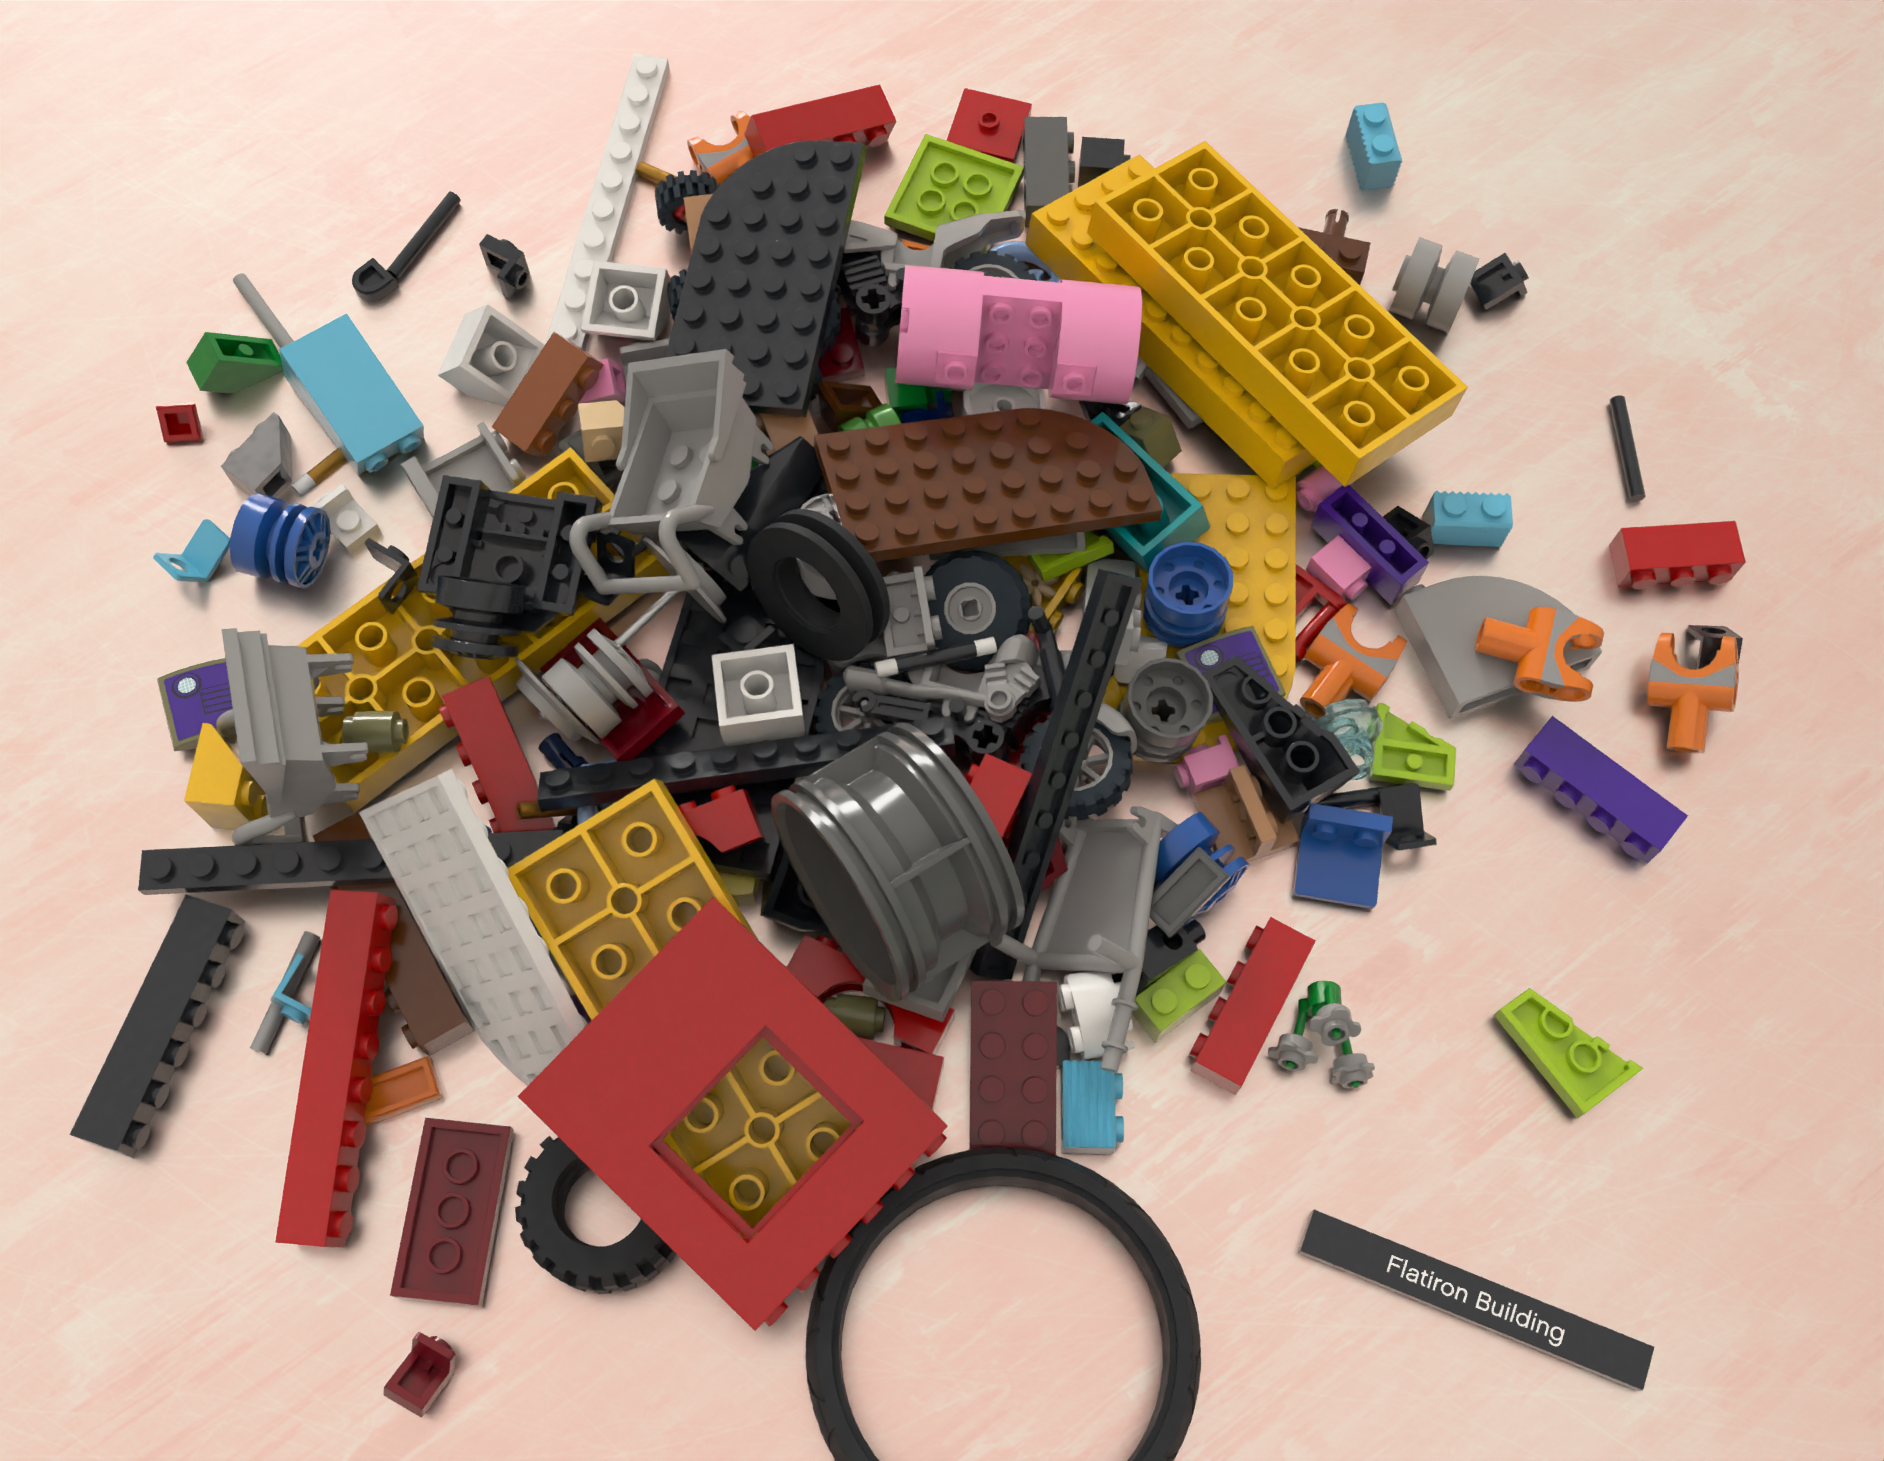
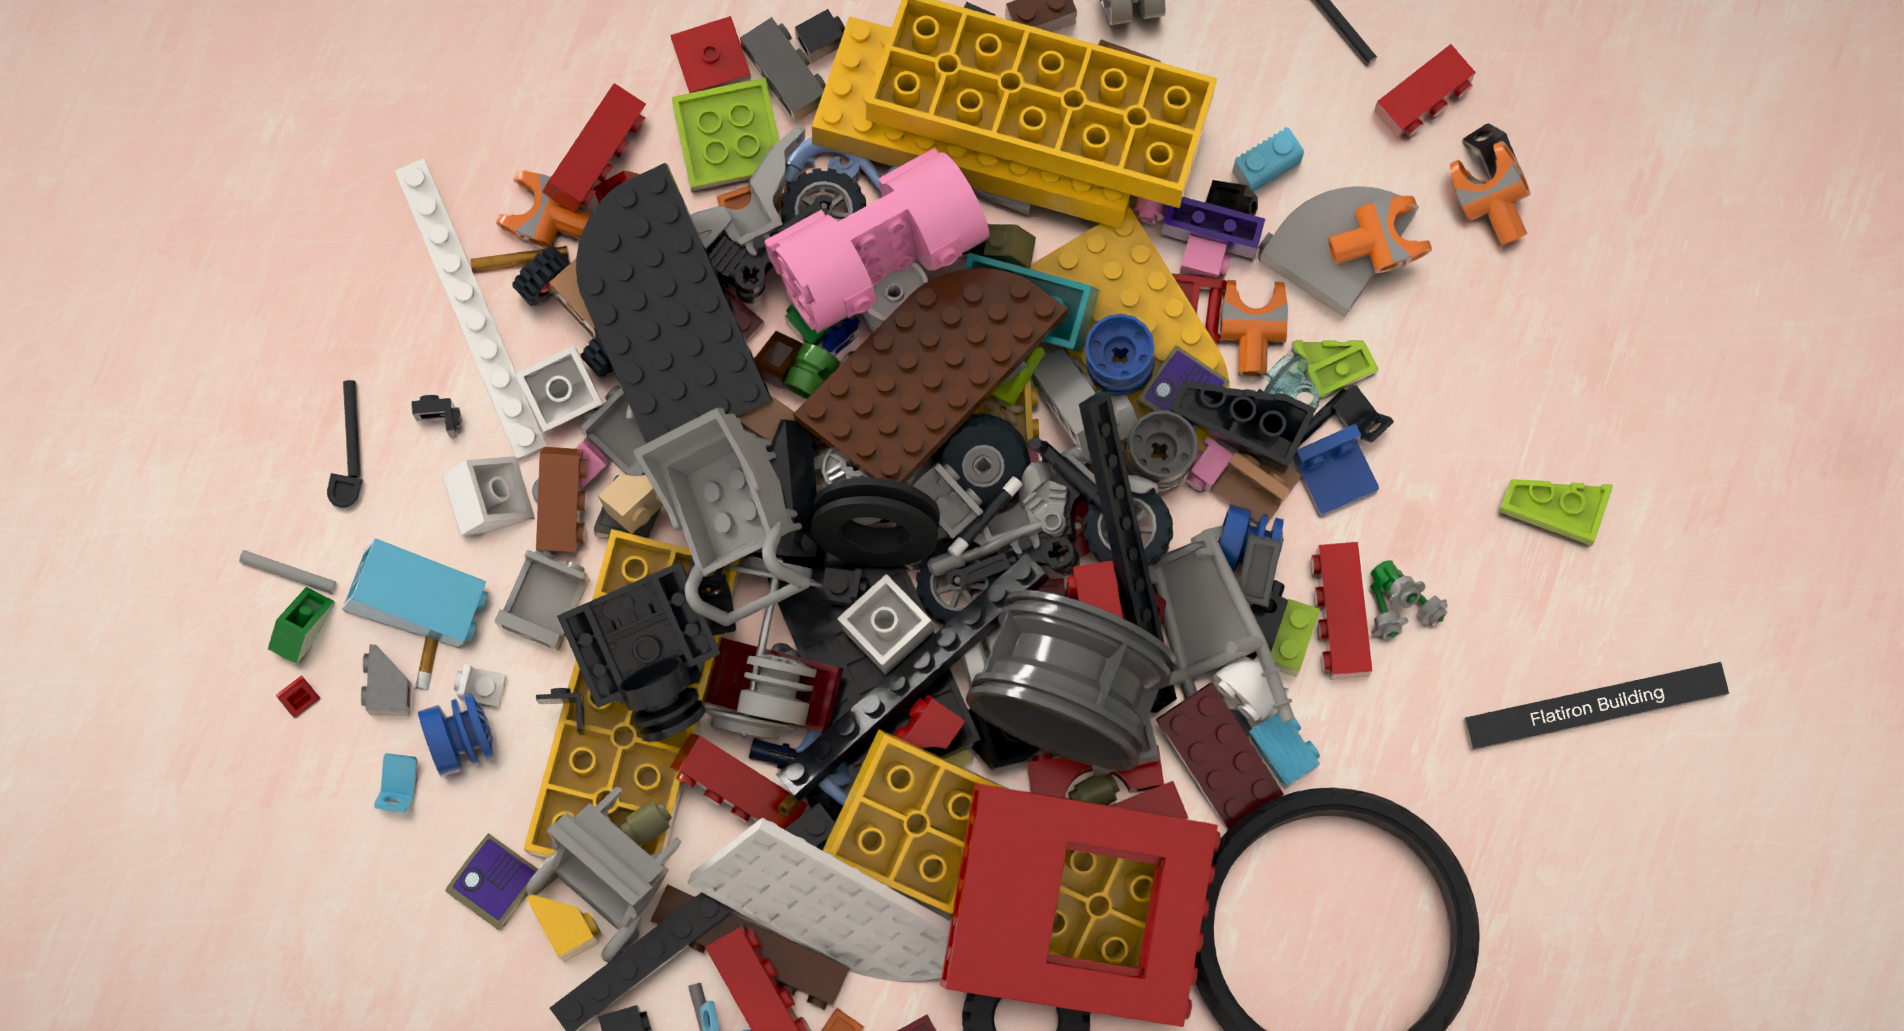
camera: 35 degrees left, 10 degrees up
dark purple brick [1514,716,1688,863] -> none

